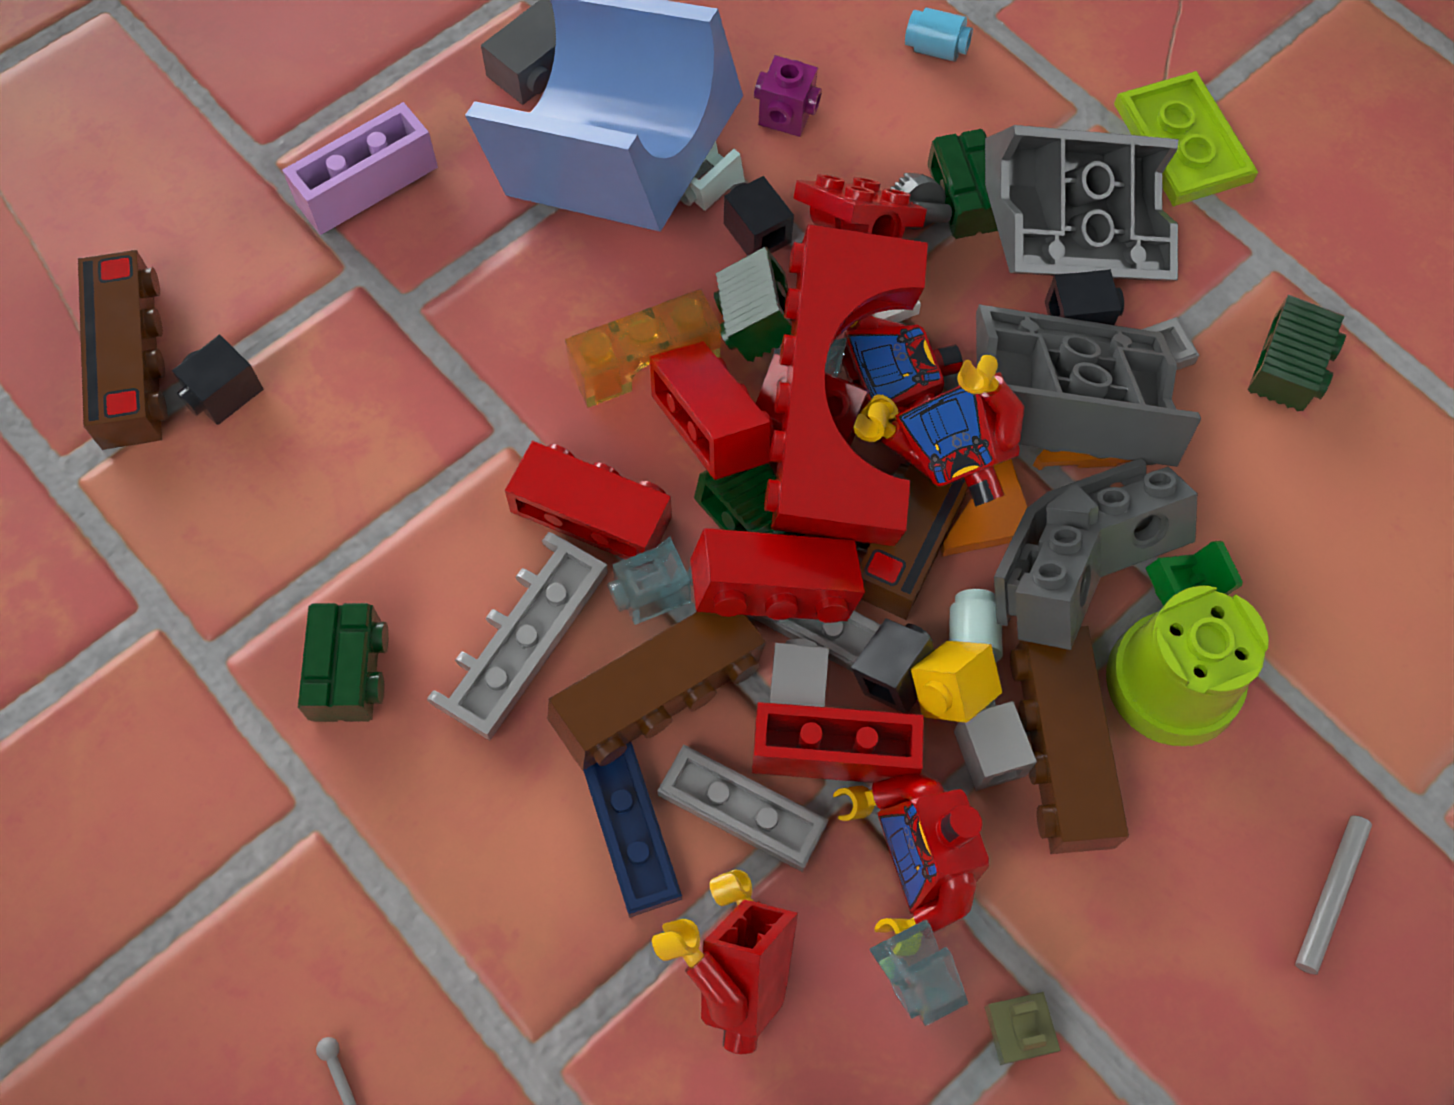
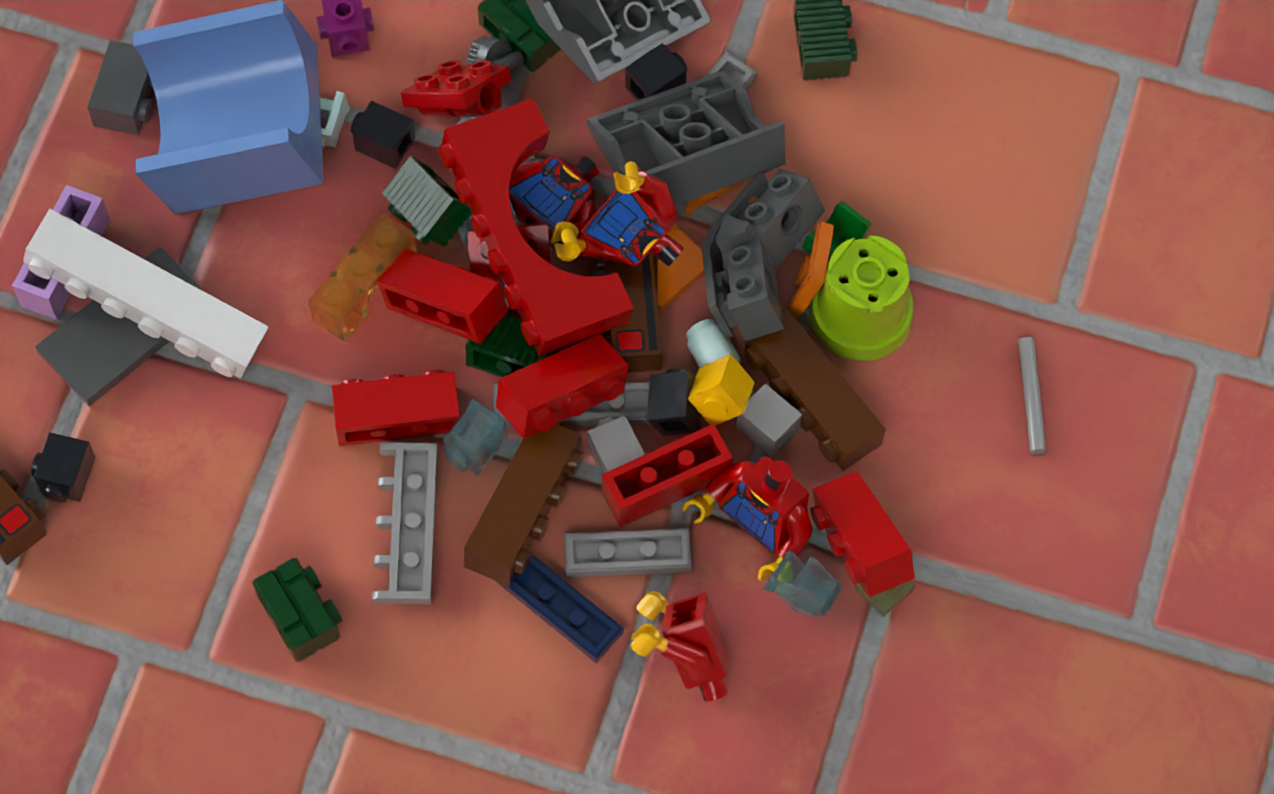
camera: 30 degrees left, 0 degrees up
none -> white brick [23,209,269,379]
none -> dark grey tile [35,247,203,406]
none -> orange tile [786,221,834,321]
none -> red brick [810,471,915,598]

